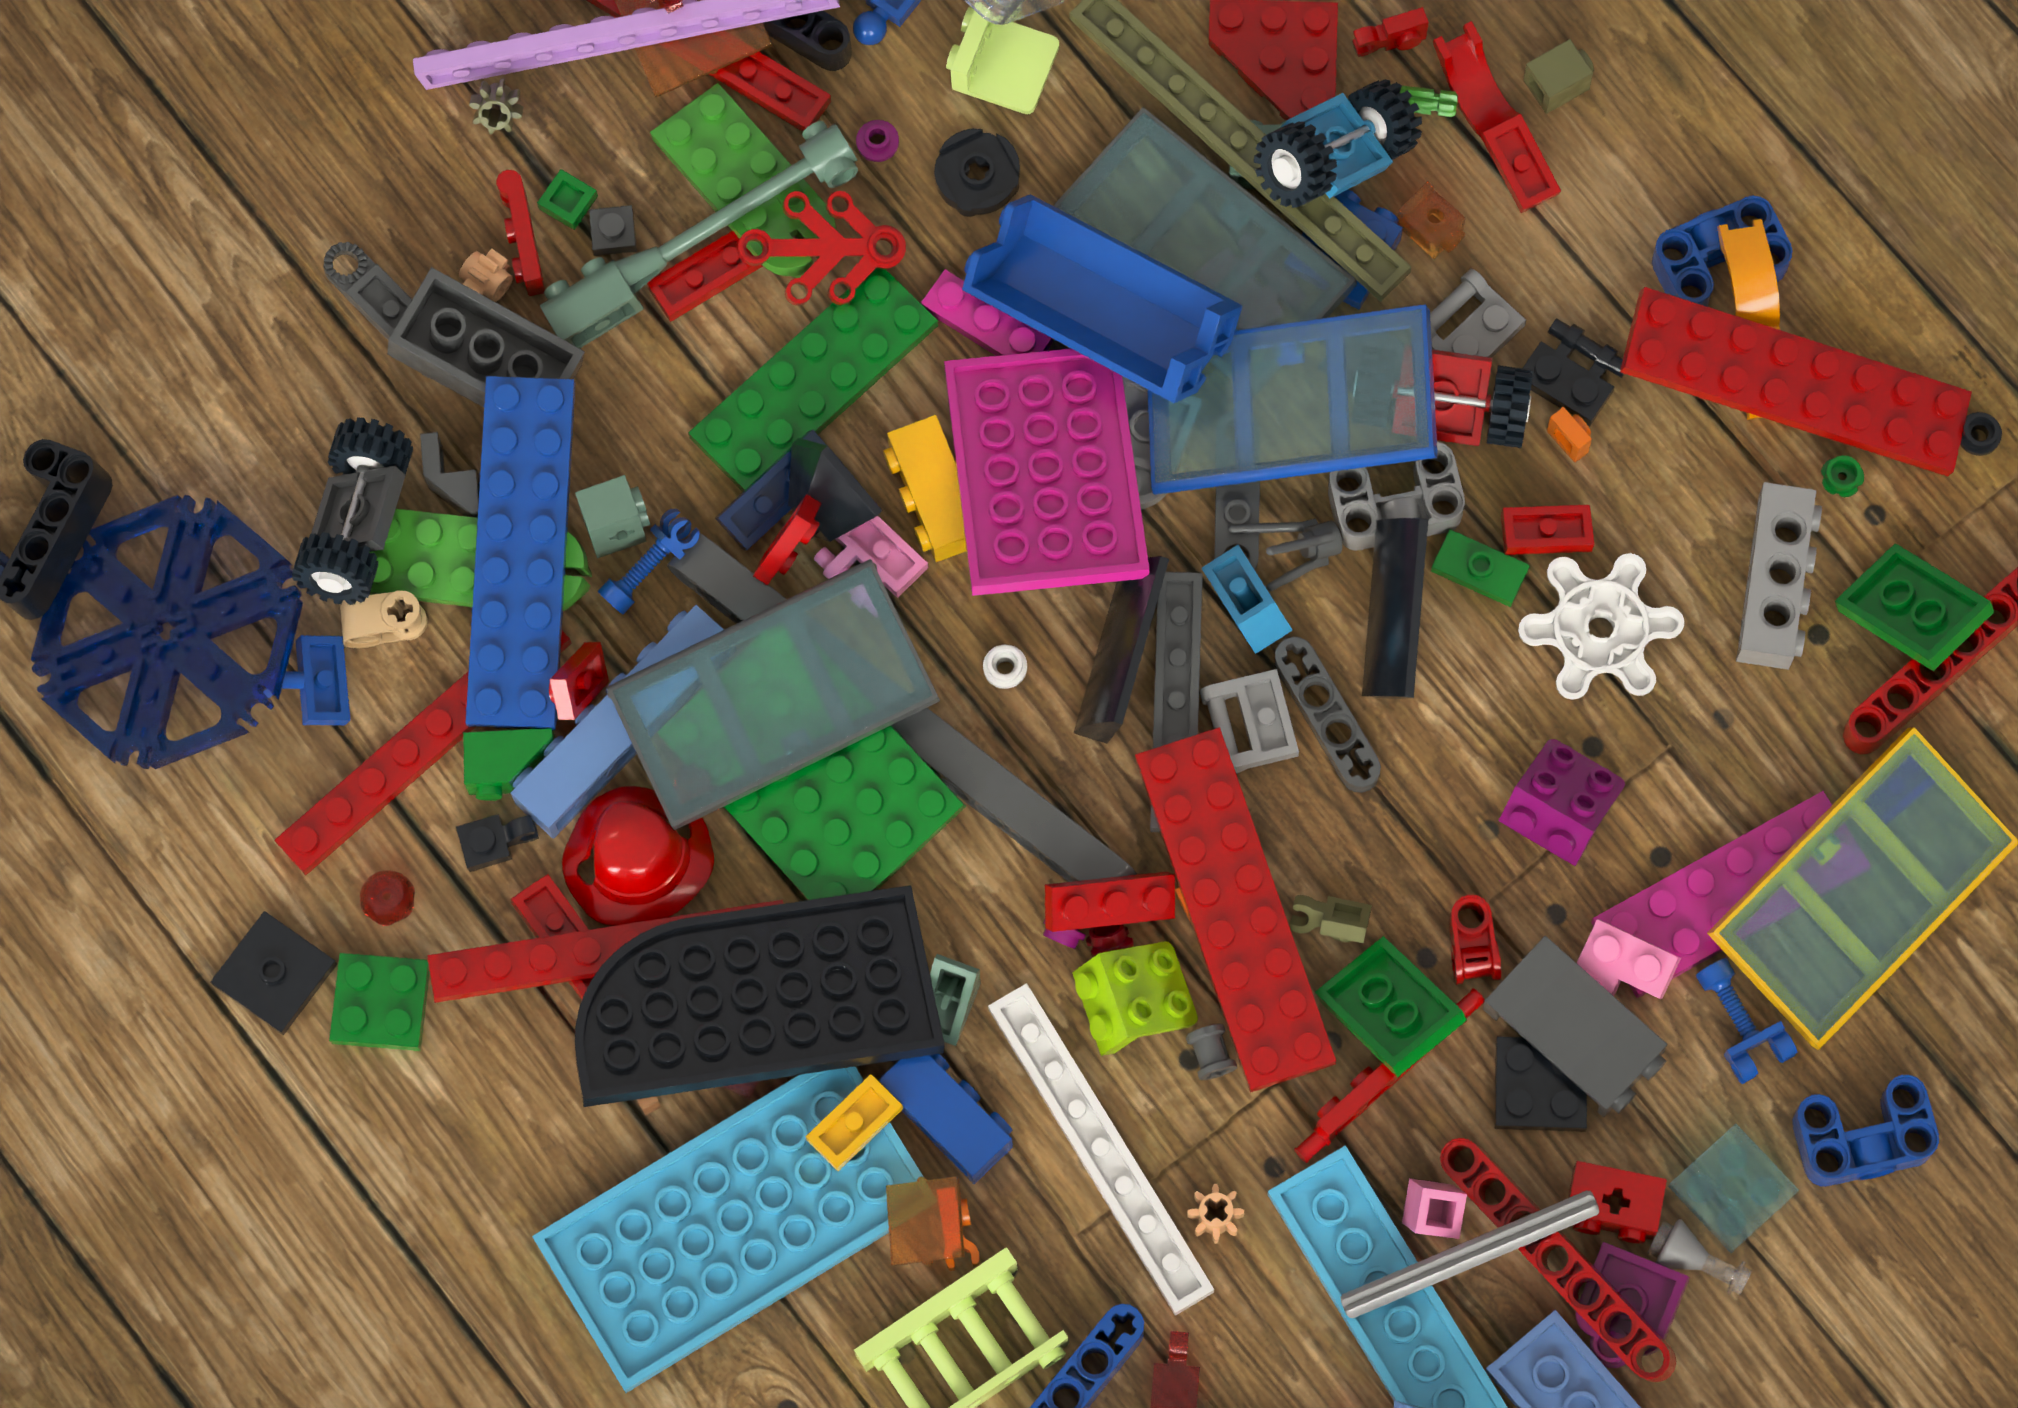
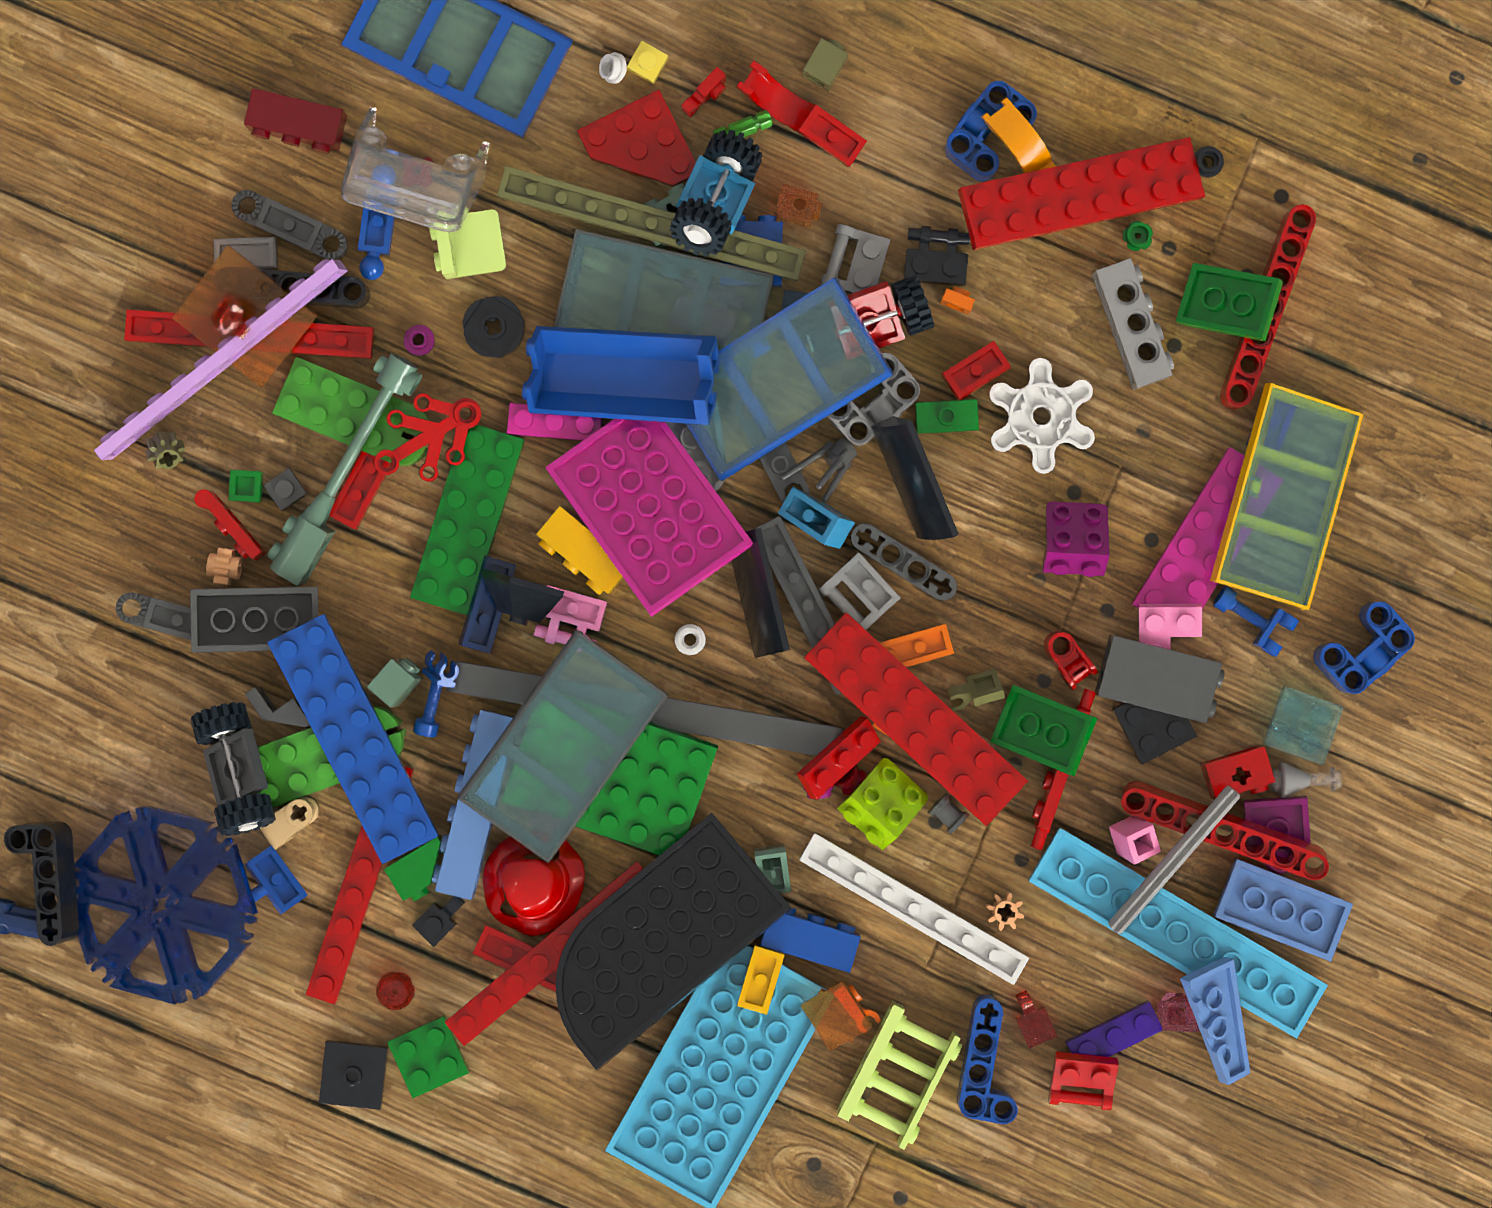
camera: 30 degrees left, 15 degrees up
red plate [549,642,609,720] -> none
red plate [753,494,821,586] -> none
none -> orange plate [879,624,954,667]

